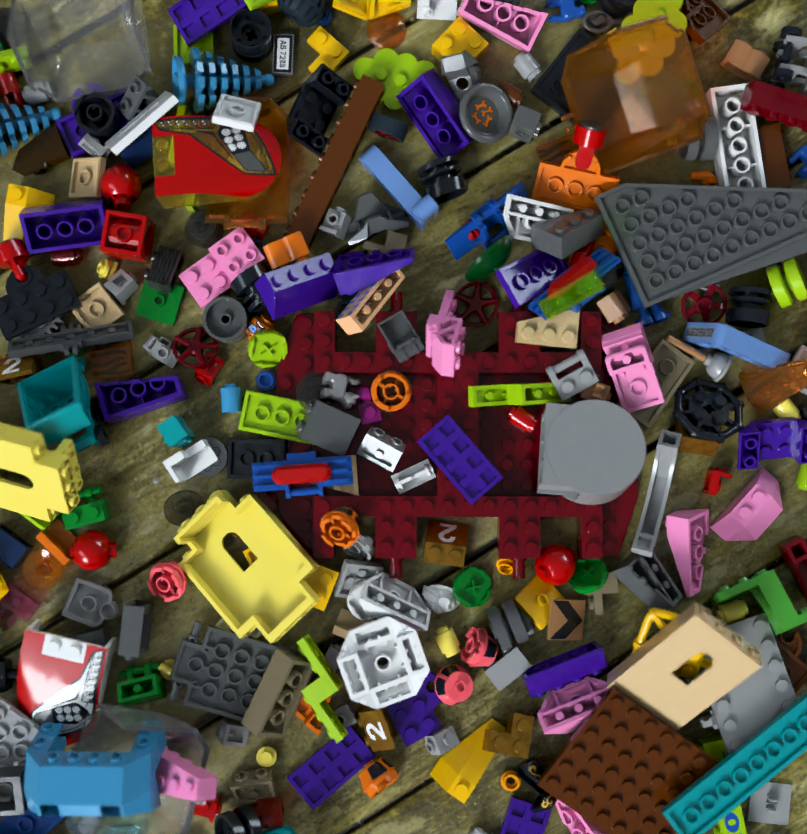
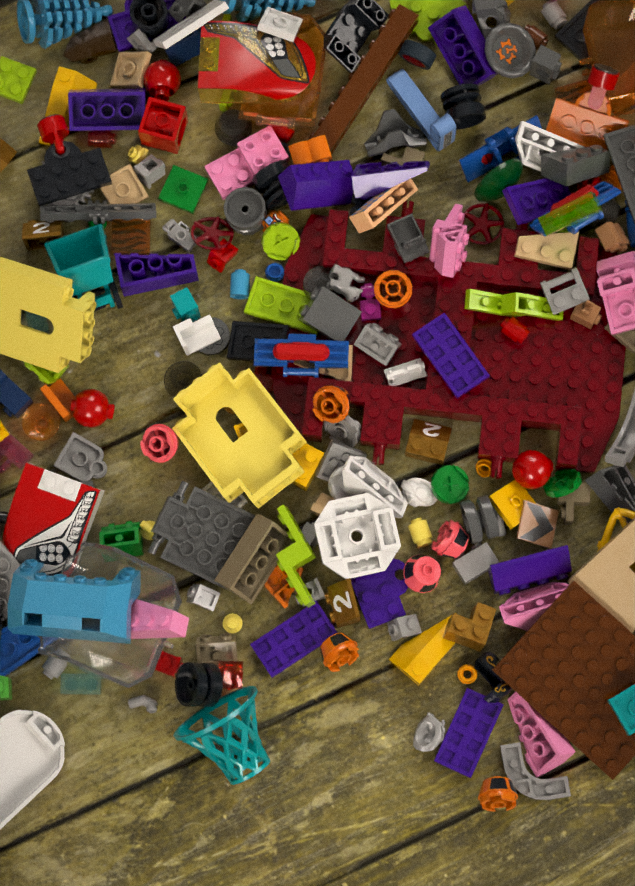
camera: 10 degrees right, 10 degrees down
green brick [61,486,112,531] -> none
dark grey window [118,600,154,660] -> none
pearl dark grey brick [144,245,184,294] -> none
light grey brick [319,206,352,241] -> none
light grey brick [537,400,646,505] -> none

